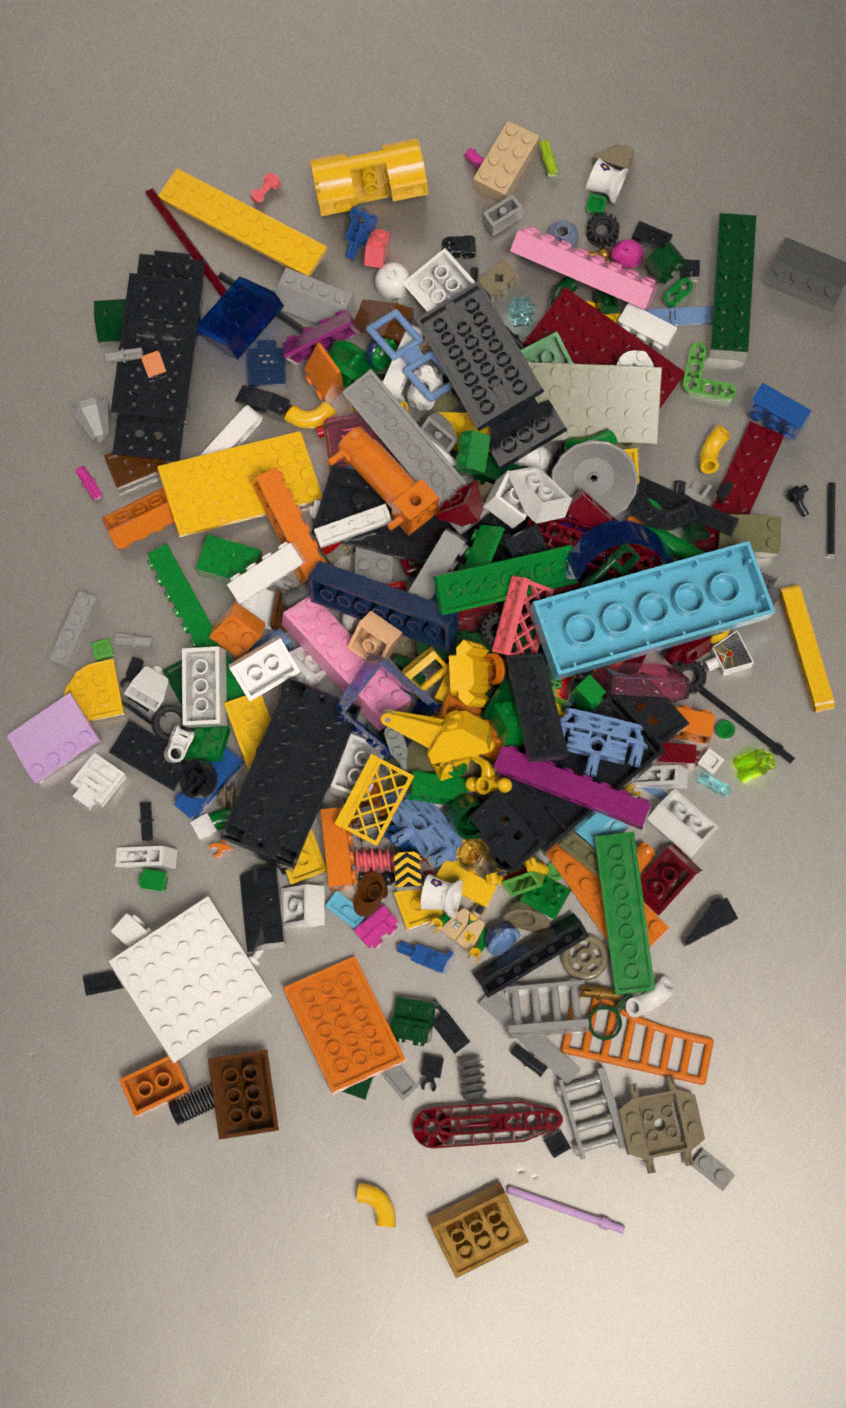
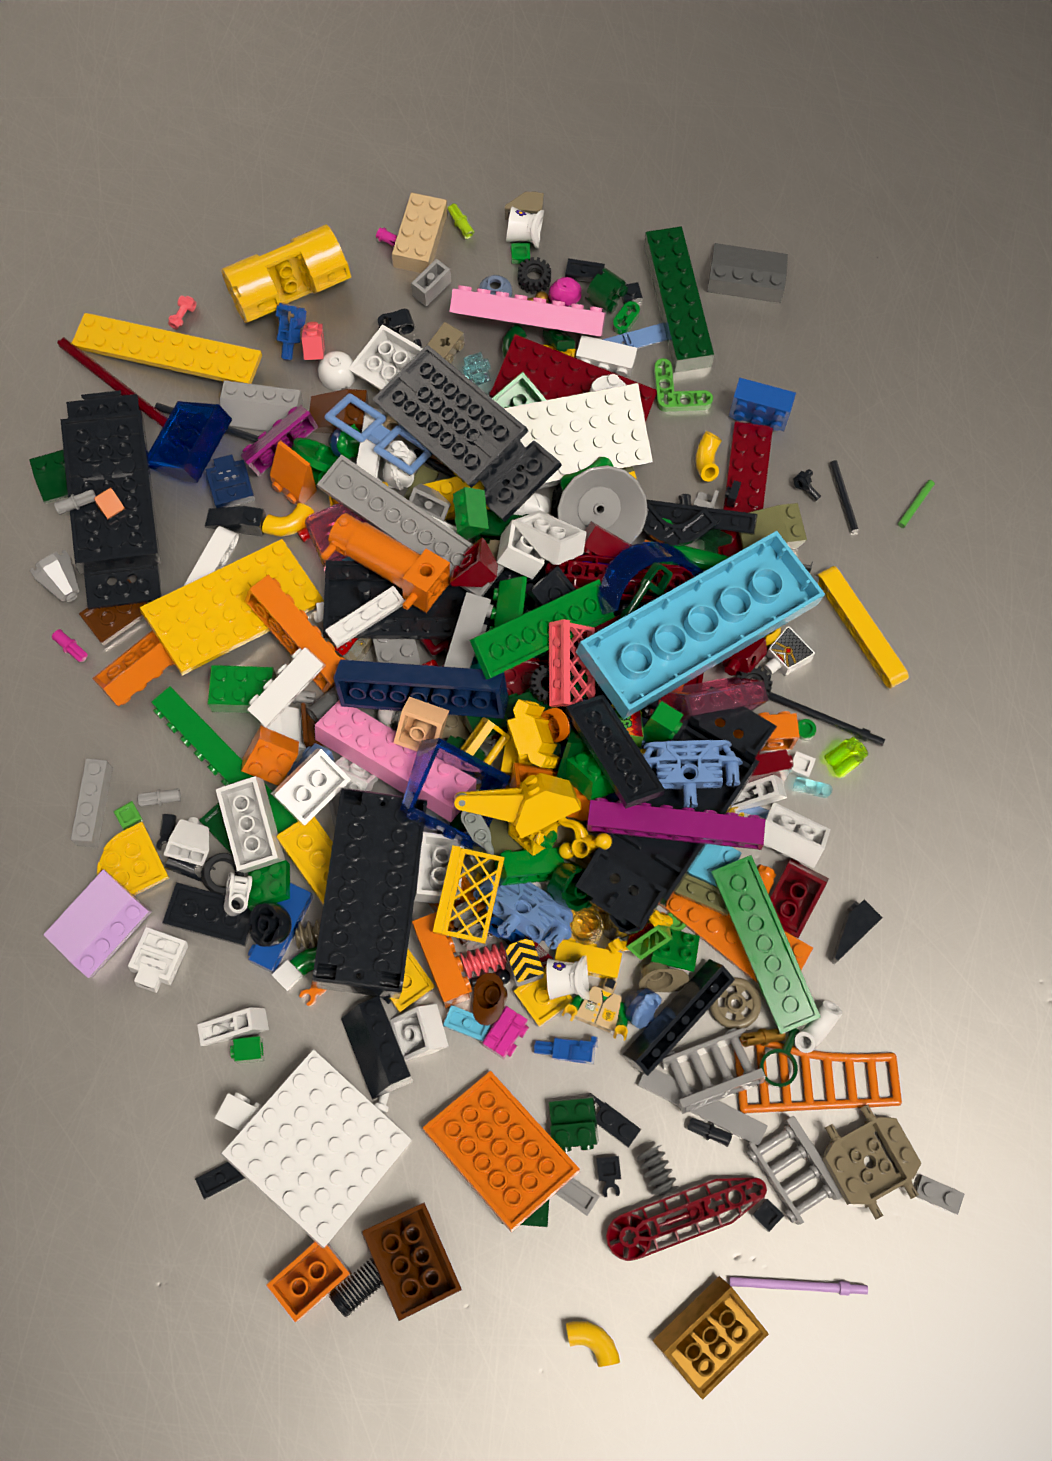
camera: 25 degrees left, 5 degrees down
black axle [139,802,154,841] -> none

